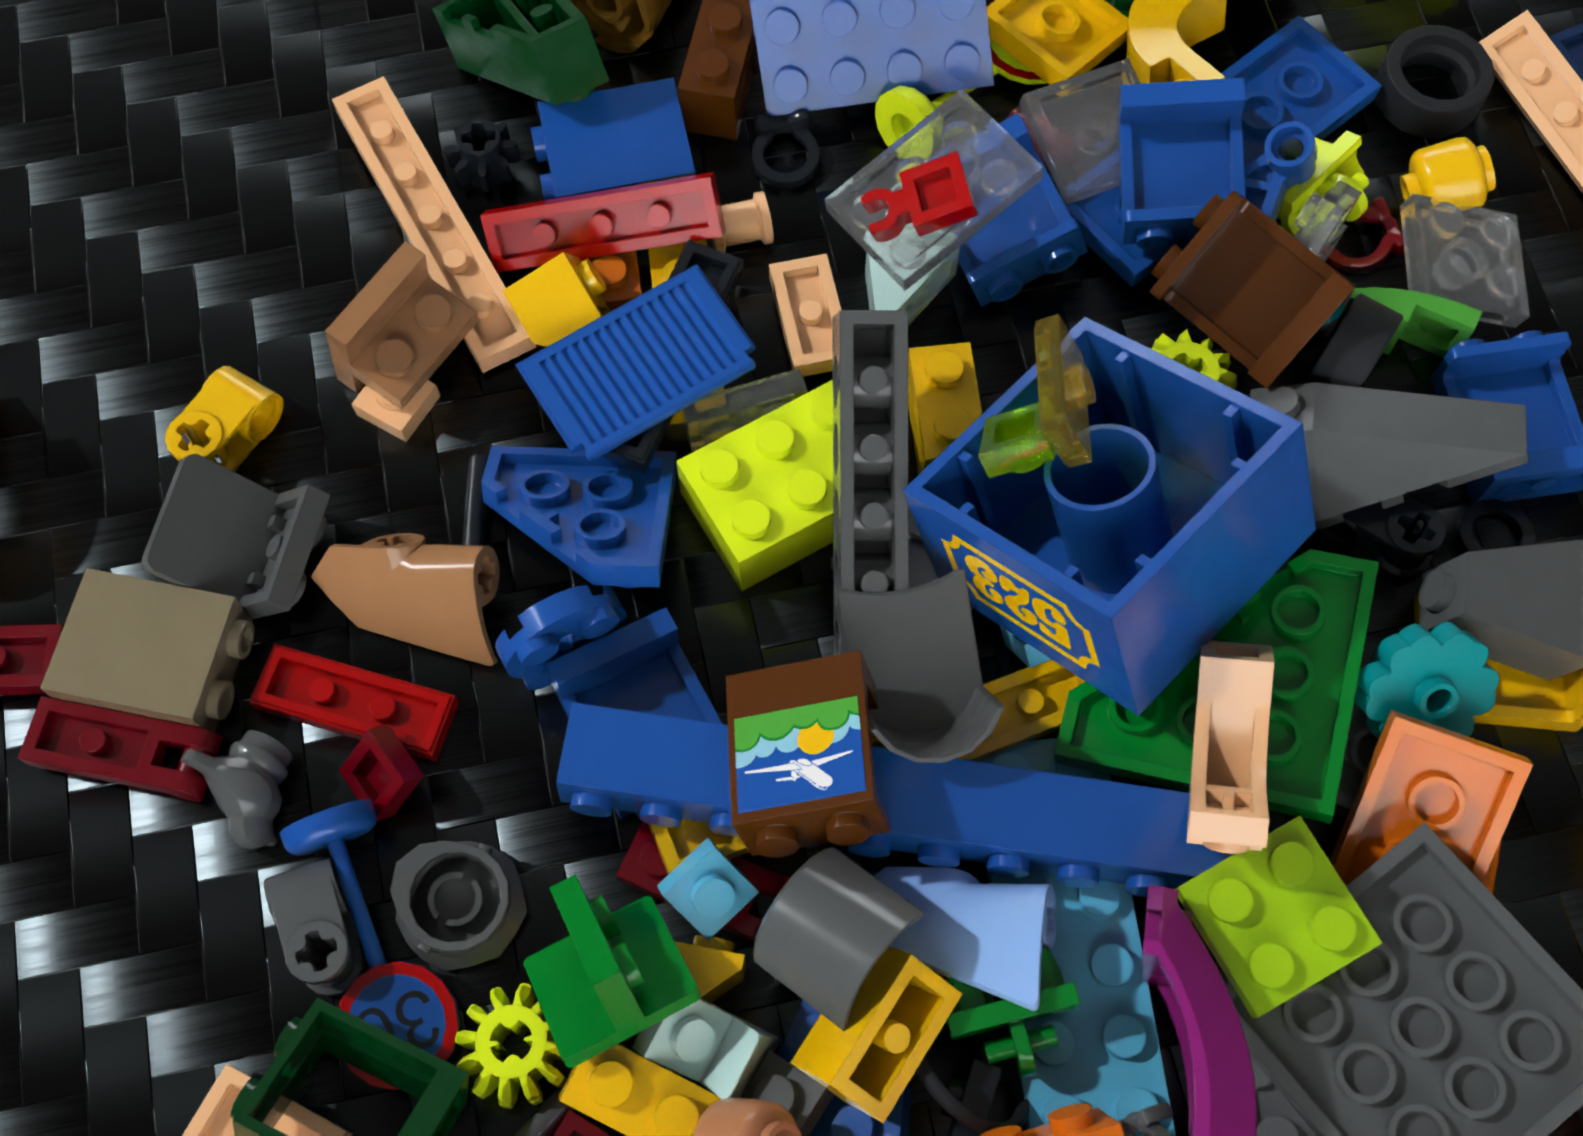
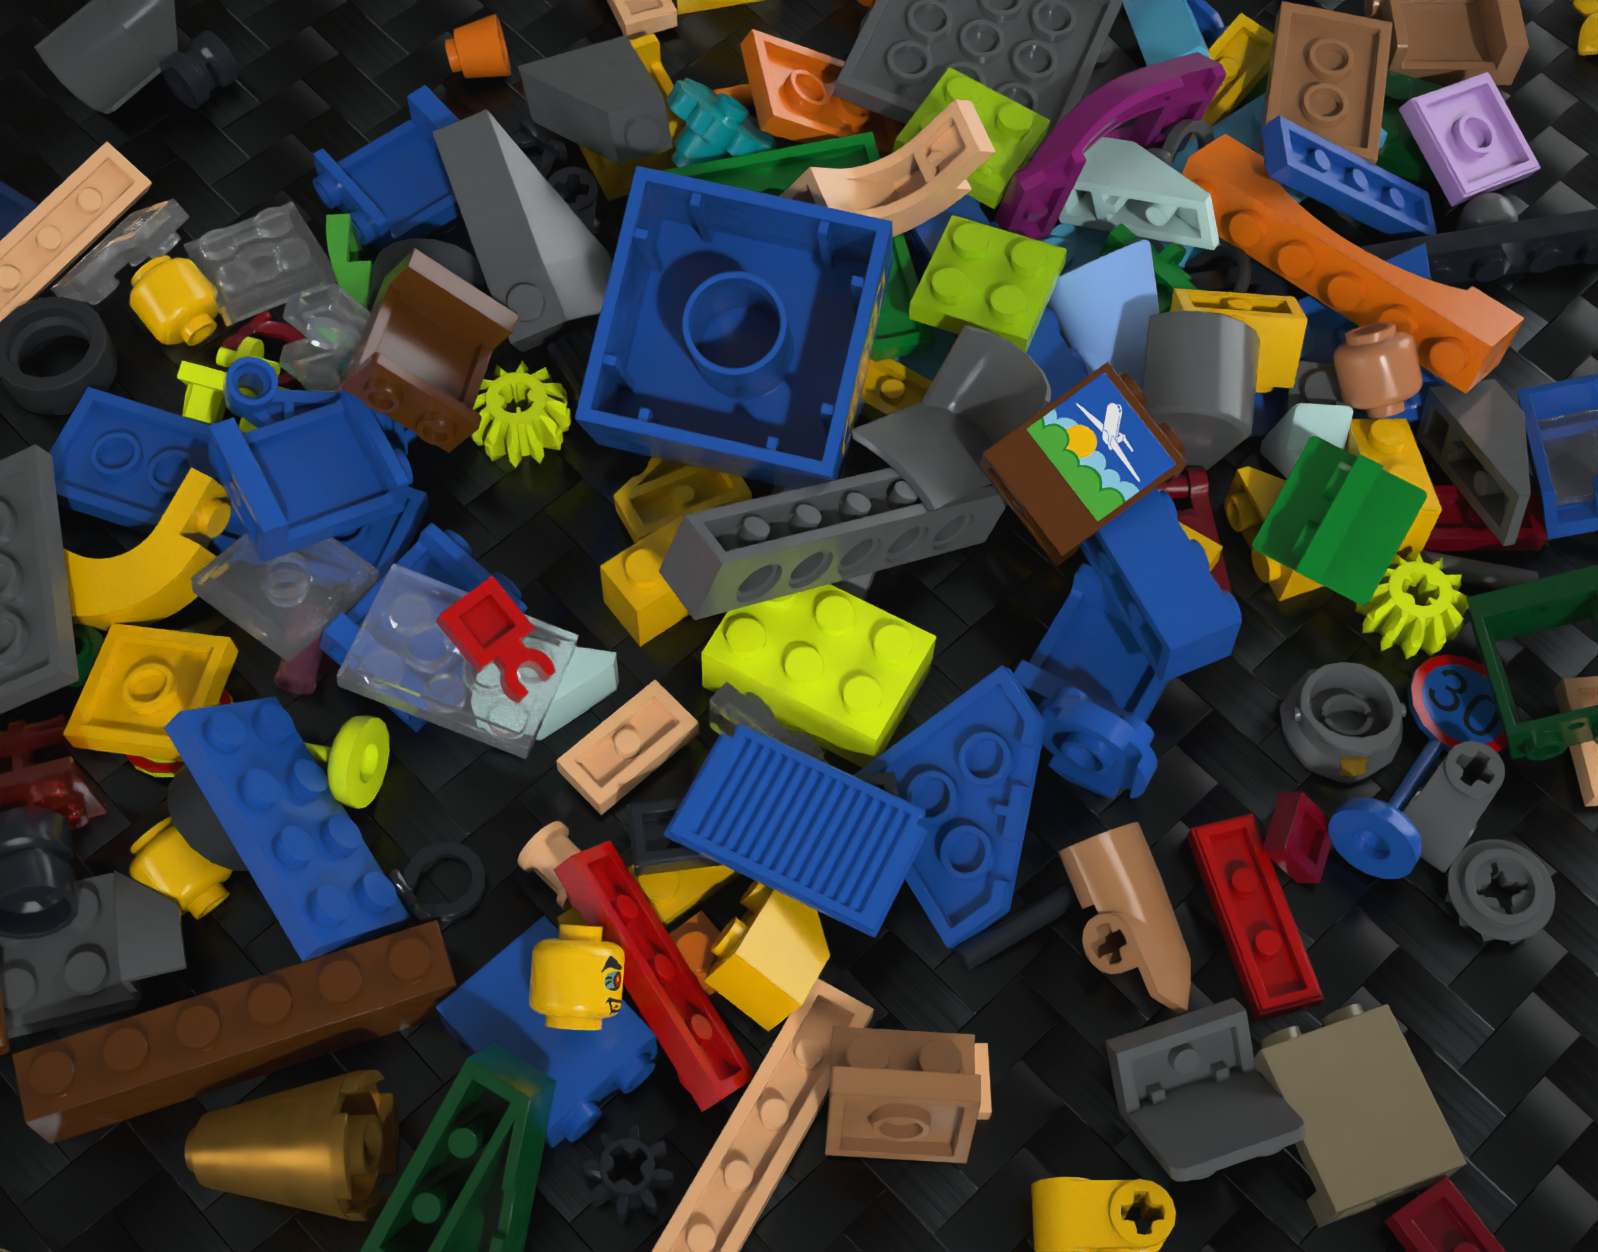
camera: 125 degrees left, 5 degrees down
dark red plate [17,696,223,802] -> none
dark grey animal [180,730,293,849] -> none
medium azure plate [657,837,759,941] -> none
clear neon green plate [978,399,1060,478] -> none
clear yellow plate [1034,314,1096,468] -> none
none -> clear plate [51,198,190,305]
none -> yellow head [529,924,625,1030]
none -> lime plate [909,215,1067,353]
none -> light aqua slope [1059,137,1219,250]
none -> dark grey gear [1445,839,1555,945]

